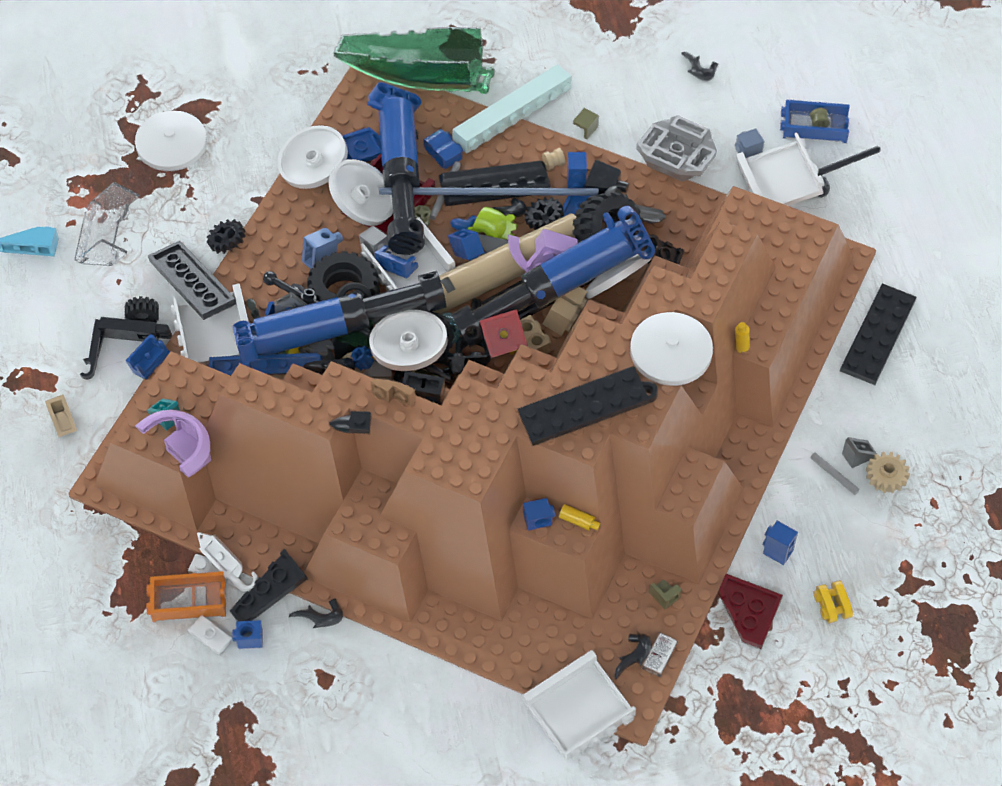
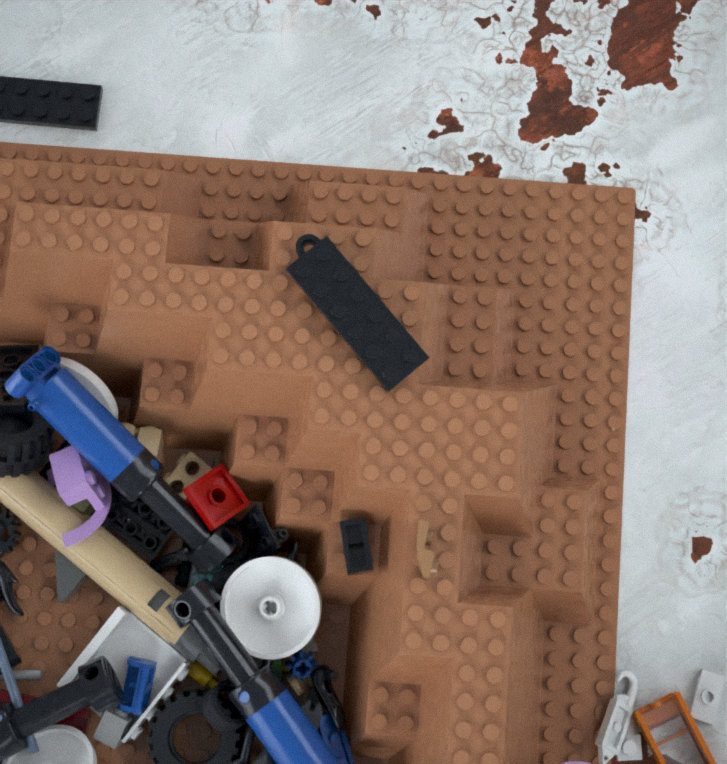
camera: 110 degrees left, 20 degrees up
black wing [229,549,308,621] -> none
blue brick [232,620,263,649] -> none
black piece [289,598,343,629] -> none
black plate [329,411,371,434] -> none
olive wheel [415,205,431,227] -> none
blue brick [447,228,484,261] -> none
blue arm [450,215,477,230] -> none
lime piece [467,207,517,240] -> none
blue brick [523,498,555,531] -> none
white panel [523,650,636,762] -> none
yellow cylinder [559,504,601,531] -> none
black piece [614,634,652,680] -> none
white dish [630,312,713,386] -> none
tile [642,633,678,678] -> none
olive panel [649,580,682,610] -> none
dark red plate [718,574,783,649] -> none
yellow cylinder [735,322,750,353] -> none
blue brick [762,520,798,566] -> none
light grey bar [810,452,860,495] -> none
yellow brick [813,580,853,623] -> none
dark grey slope [842,437,877,468] -> none
tan gear [866,452,910,493] -> none

